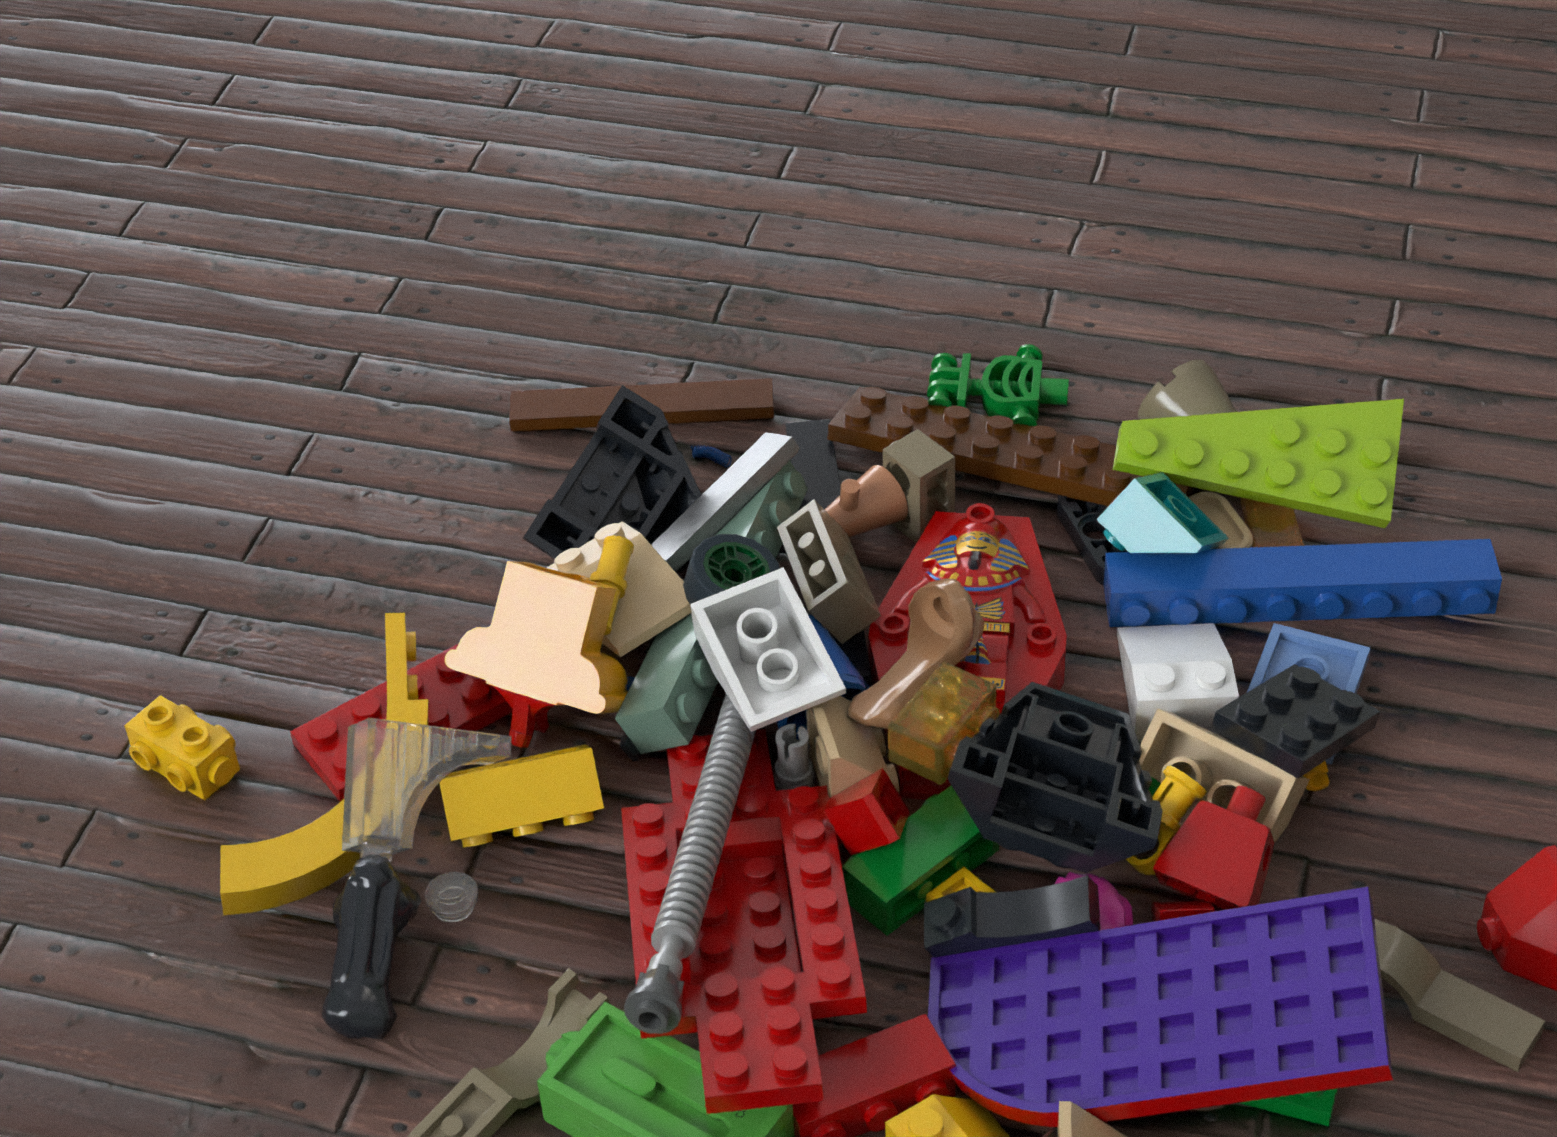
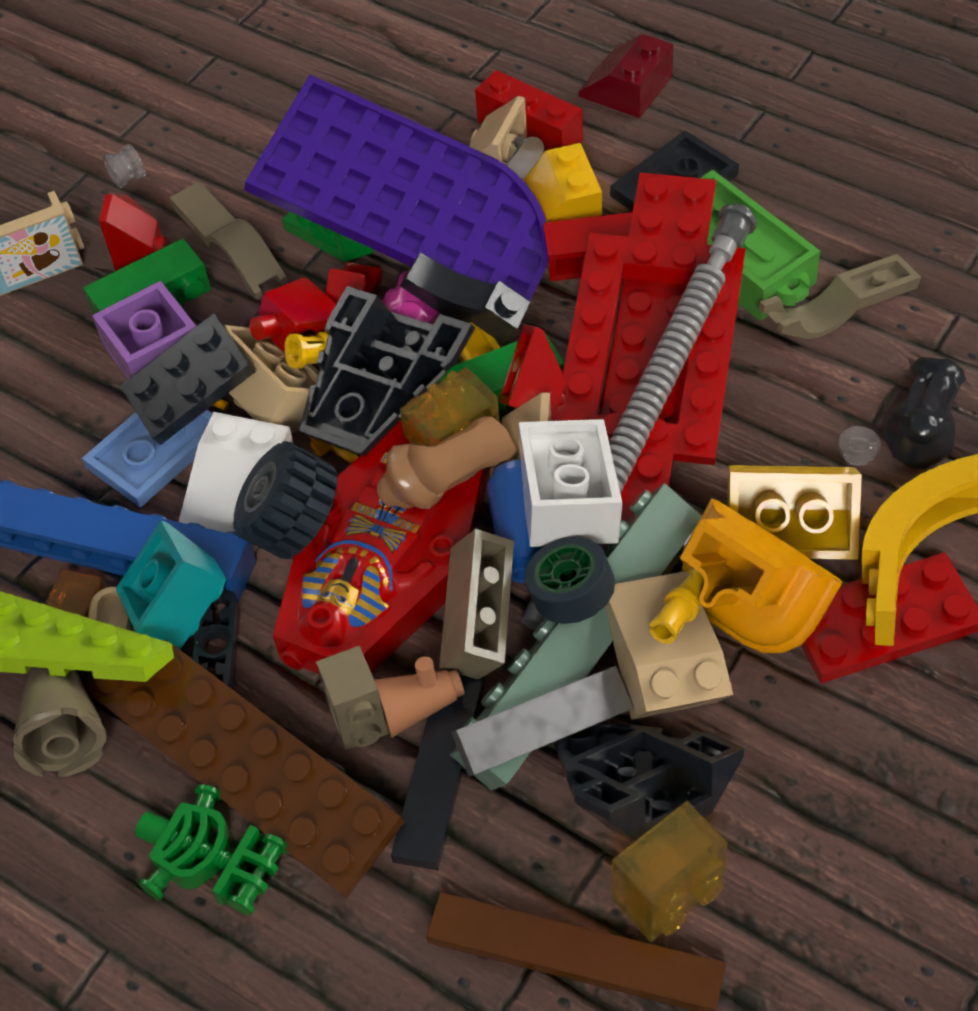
camera: 160 degrees left, 10 degrees up
clear arch [342,718,512,862] -> none
blue leg [691,445,732,468] -> none
none -> green brick [83,238,211,315]
none -> medium lavender brick [92,281,197,379]
none -> black wheel [233,441,337,560]
none -> clear yellow brick [612,801,728,942]

